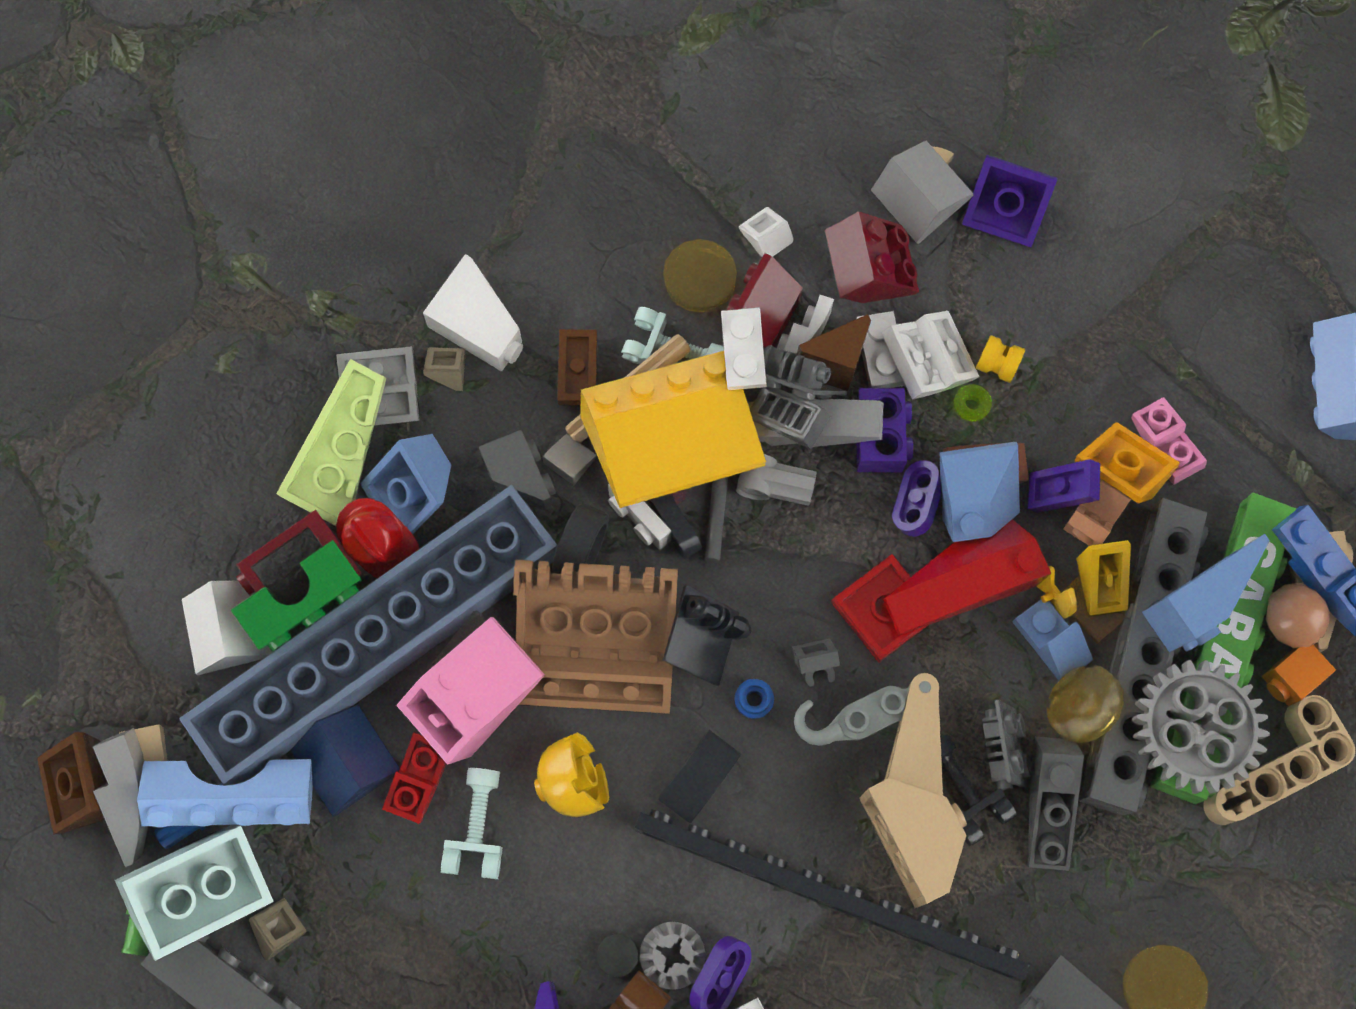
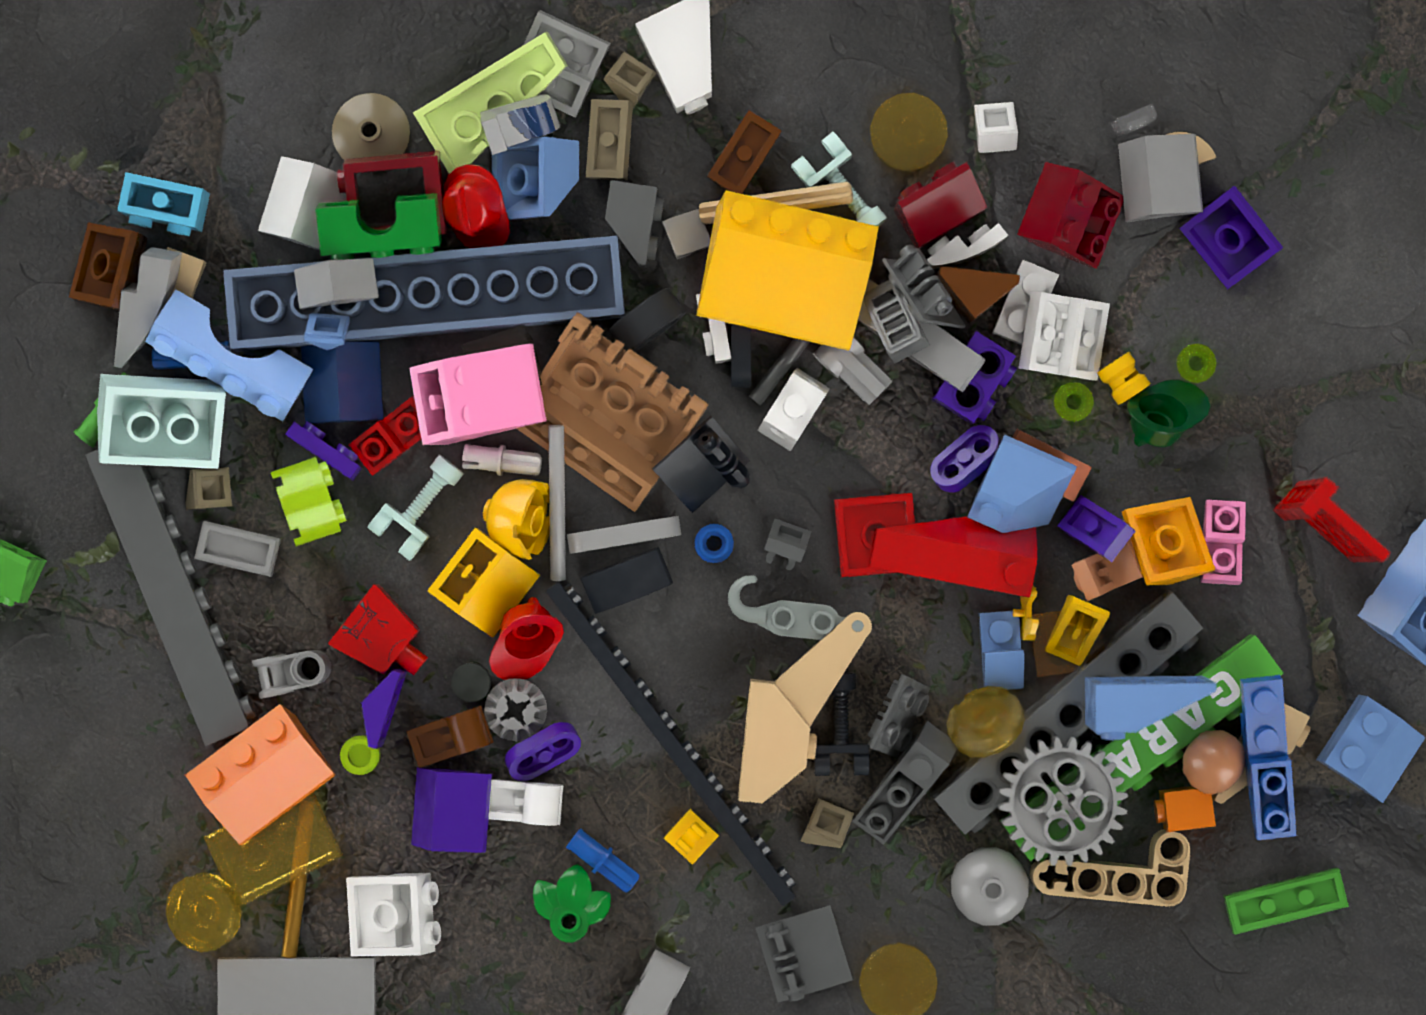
camera: 35 degrees right, 15 degrees up
white plate [721,308,767,390] -> none
none -> medium azure brick [117,172,210,236]
none -> light grey tile [194,521,281,577]
none -> lime brick [271,457,346,546]
none -> dark purple plate [285,421,362,481]
none -> light grey slope [294,258,379,309]
none -> medium blue slope [304,313,349,350]
none -> red torso [328,584,428,676]
none -> dark tan dish [332,93,410,161]
none -> yellow slope [427,528,540,638]
none -> white axle [462,444,542,476]
none -> light grey leg [480,95,560,155]
none -> red piece [489,597,564,680]
none -> light grey bar [548,425,566,581]
none -> light grey beam [567,516,682,554]
none -> dark tan plate [586,99,633,181]
none -> yellow tile [664,808,719,865]
none -> white torso [758,368,830,451]
none -> dark tan slope [800,798,854,848]
none -> light grey cylinder [951,847,1029,926]
none -> clear tile [1112,104,1158,137]
none -> dark green piece [1127,380,1210,448]
none -> clear neon green plate [1176,344,1216,383]
none -> red fence [1273,477,1391,562]

